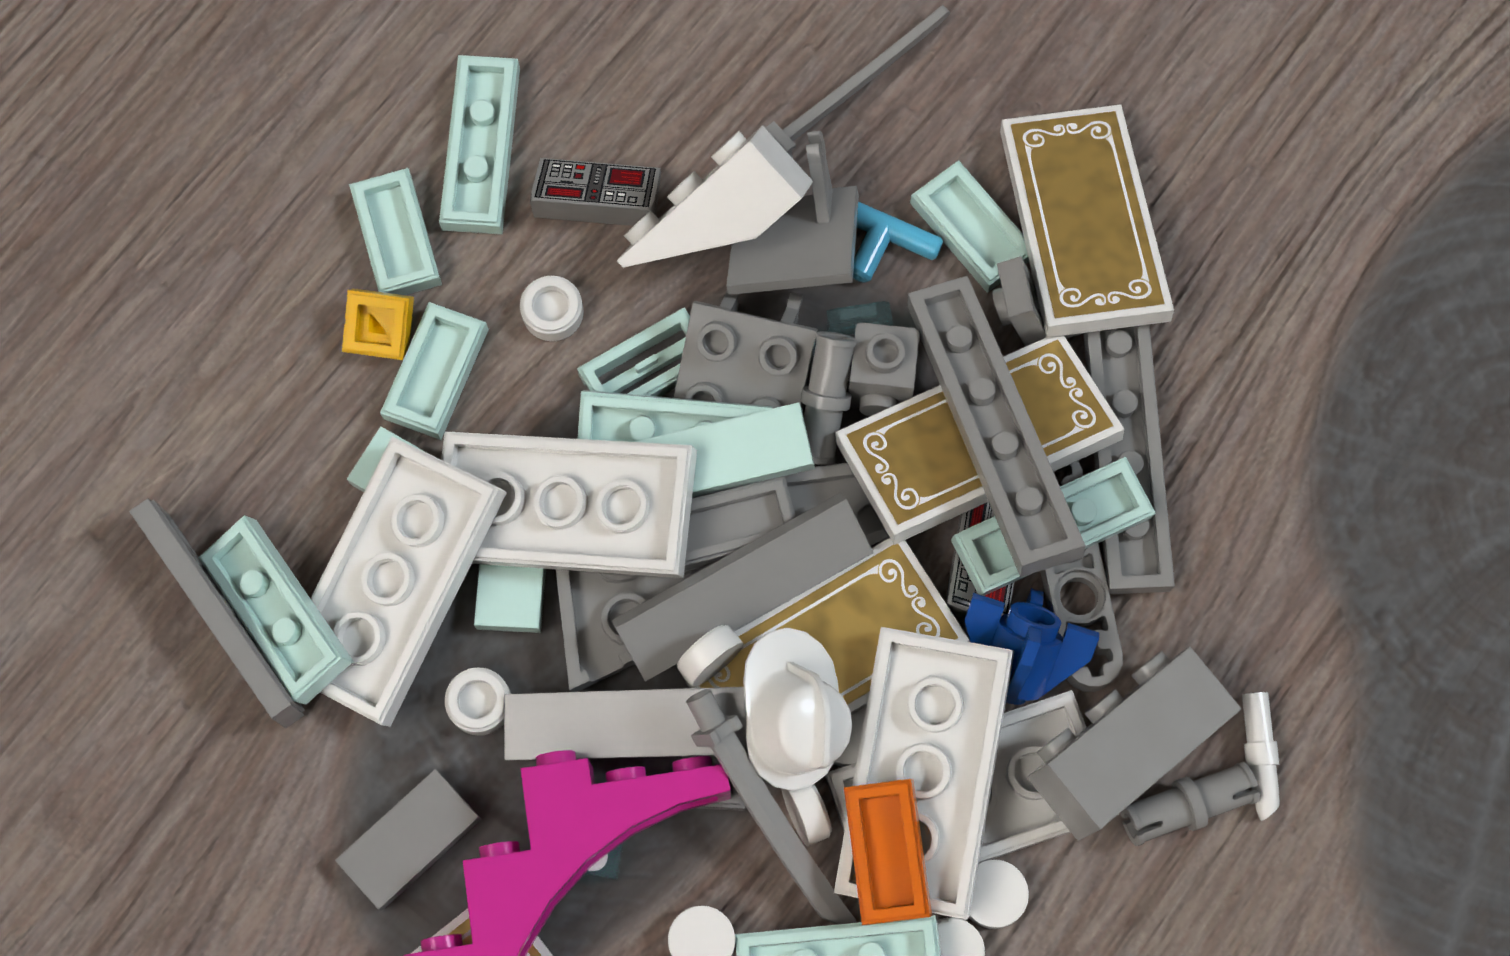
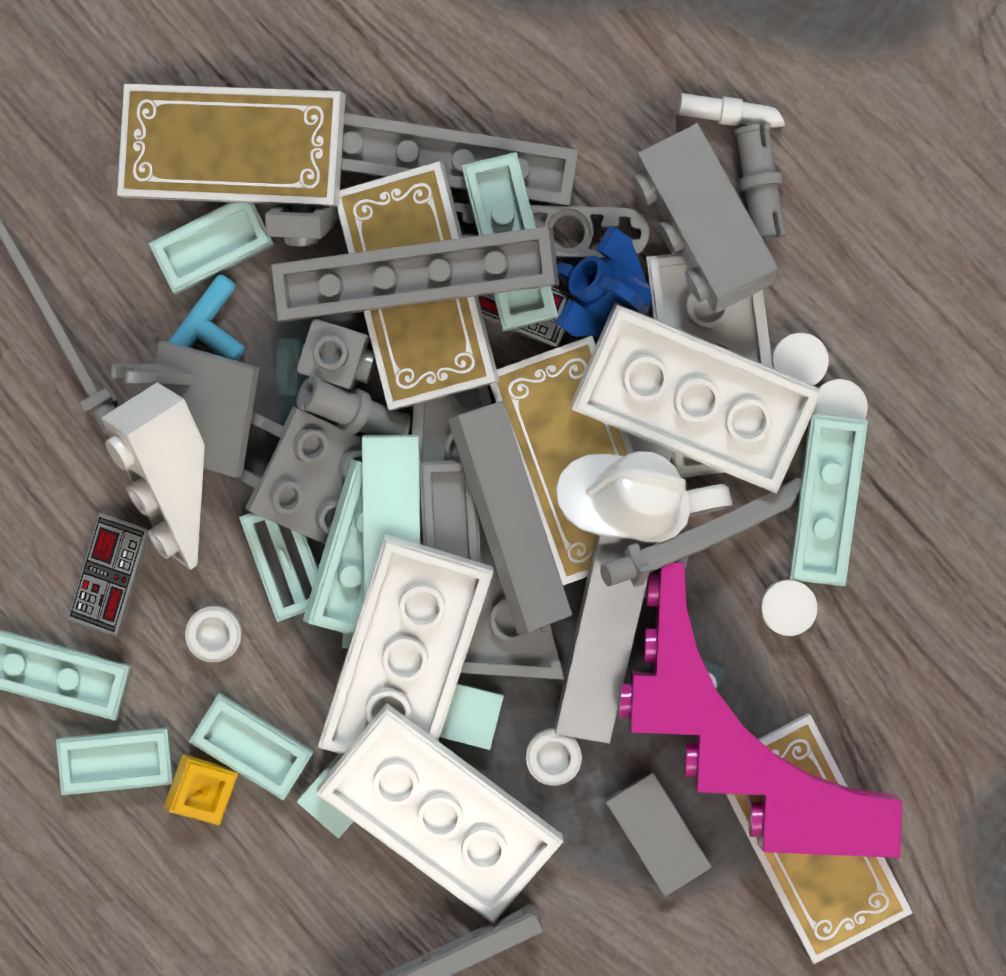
camera: 80 degrees left, 15 degrees up
light aqua tile [198,515,354,704] -> none
white tile [677,625,744,687] -> none
orange tile [844,779,932,925] -> none

